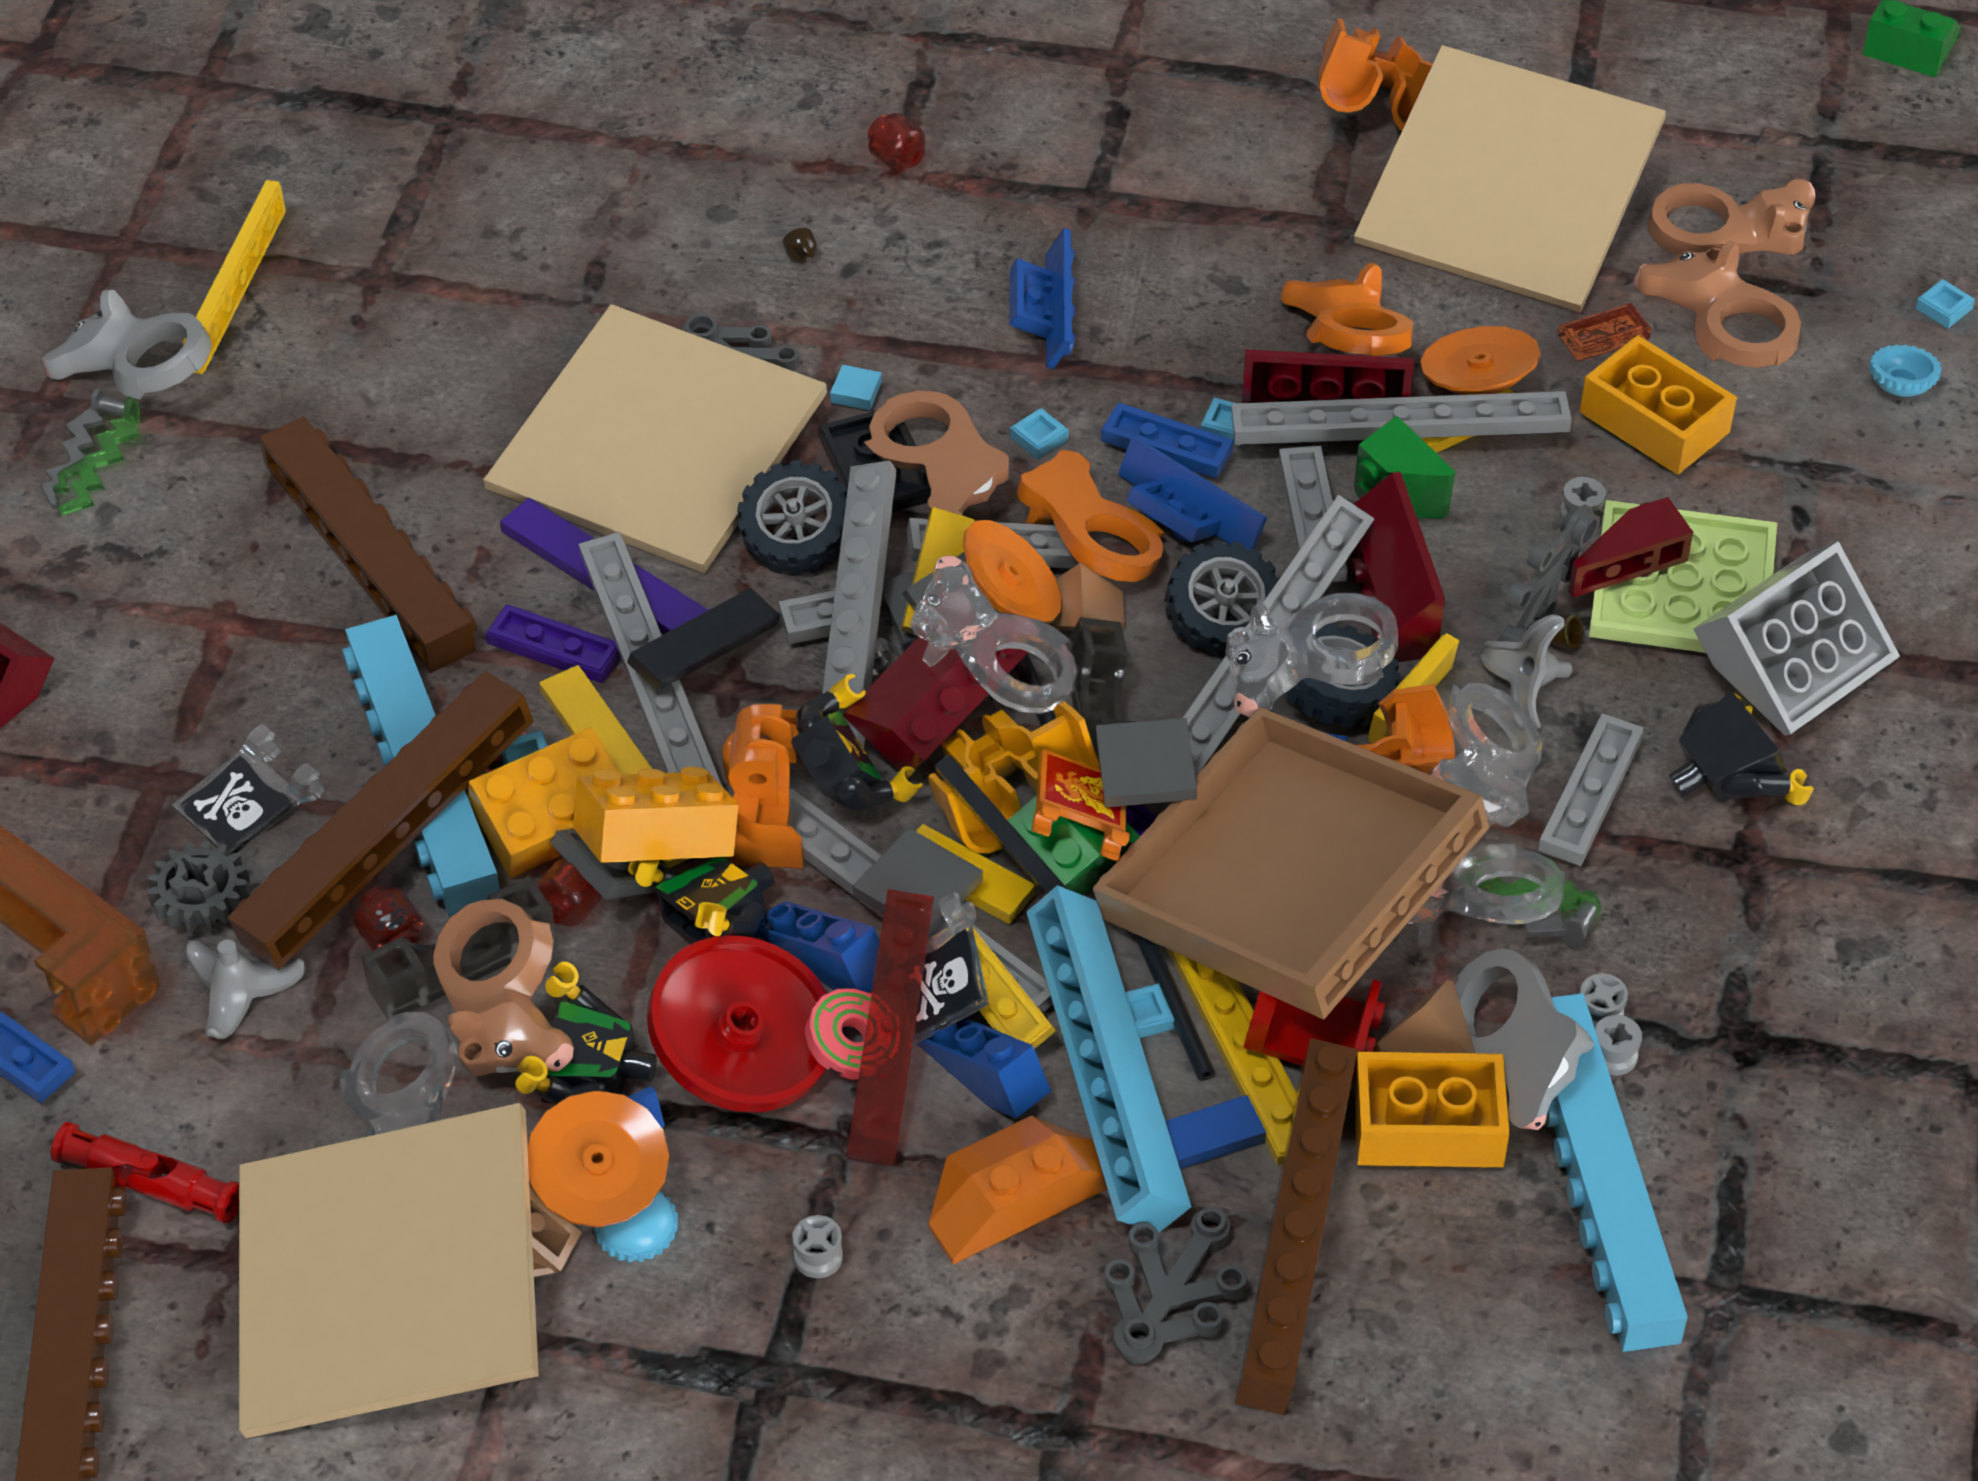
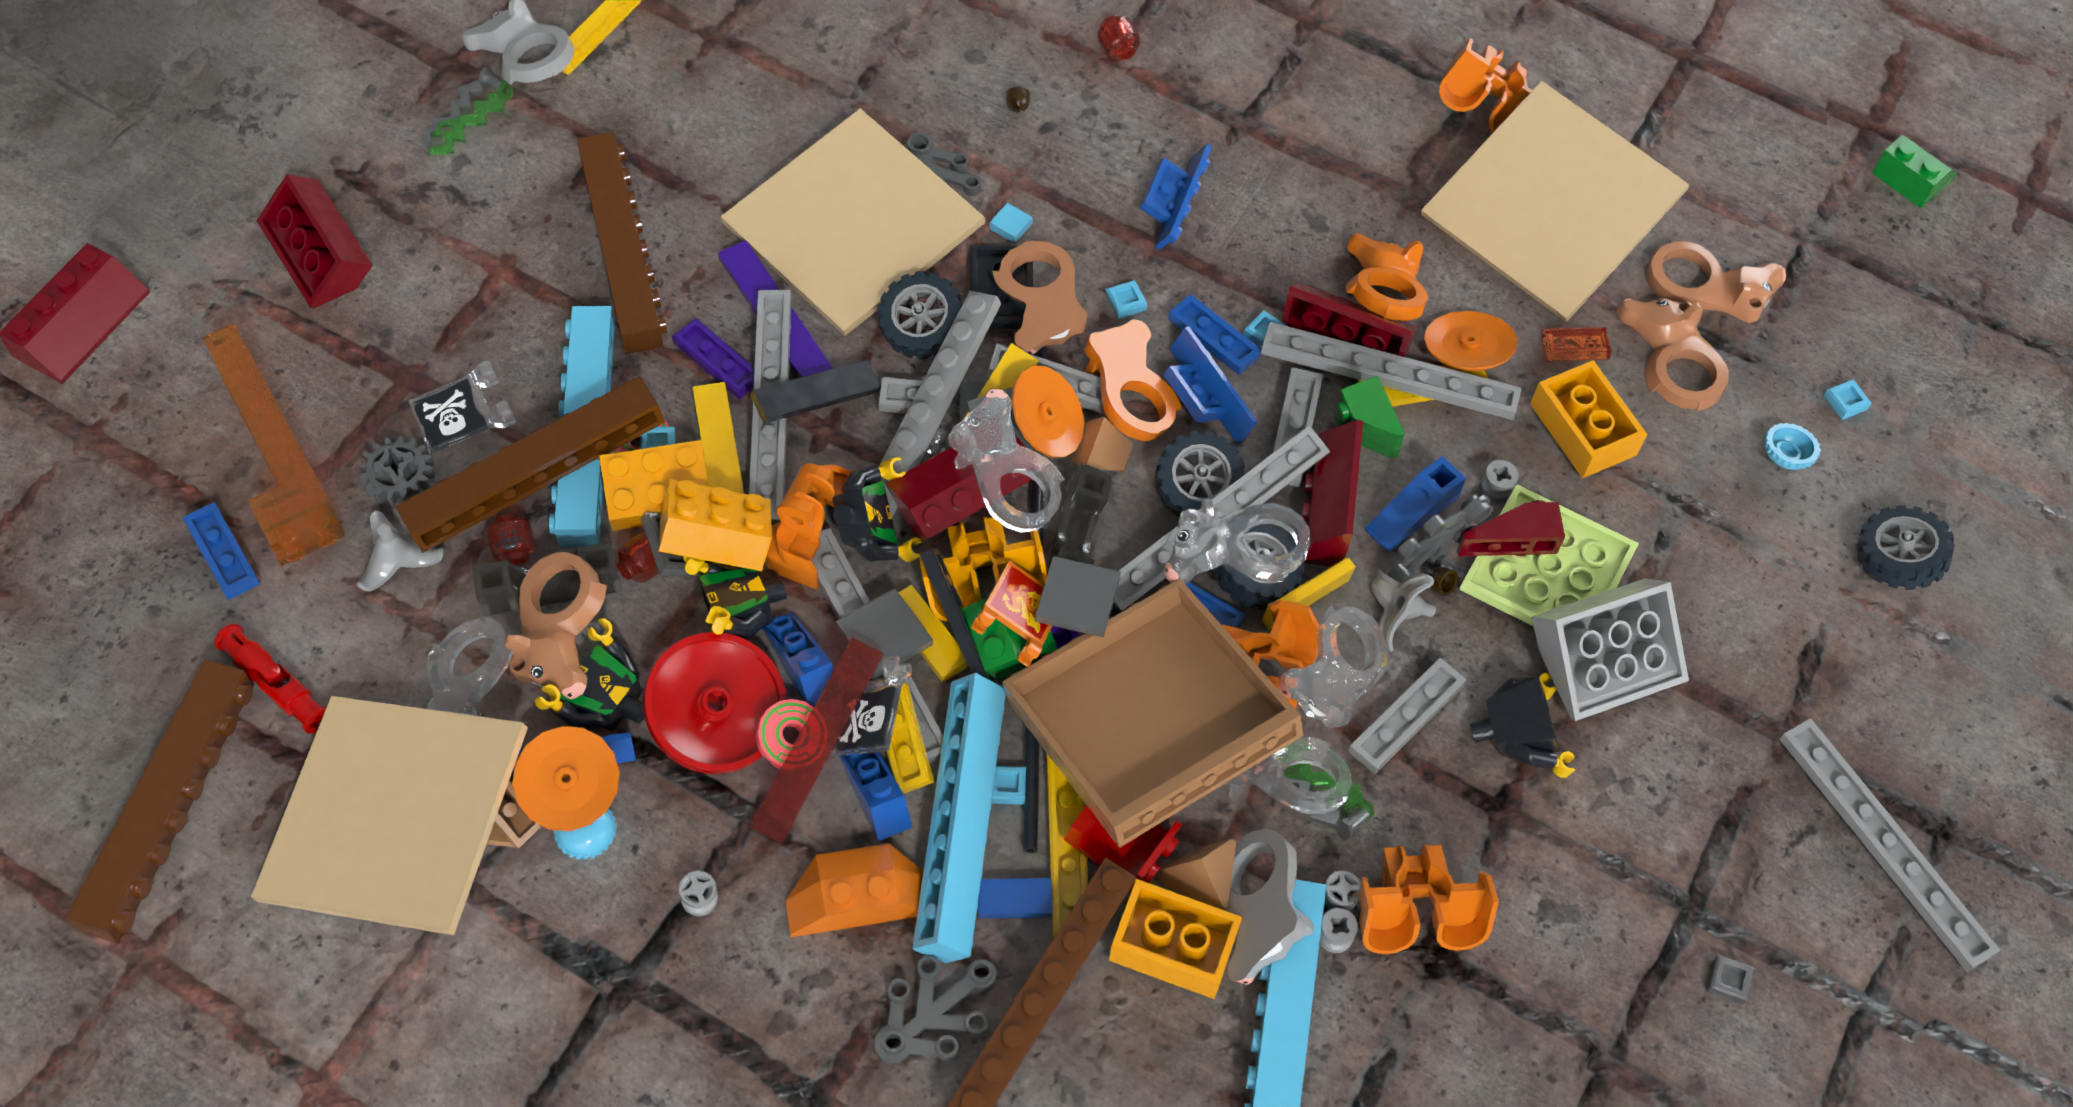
camera: 15 degrees right, 10 degrees up
none -> orange piece [1358,844,1499,954]
none -> blue slope [1365,456,1466,552]

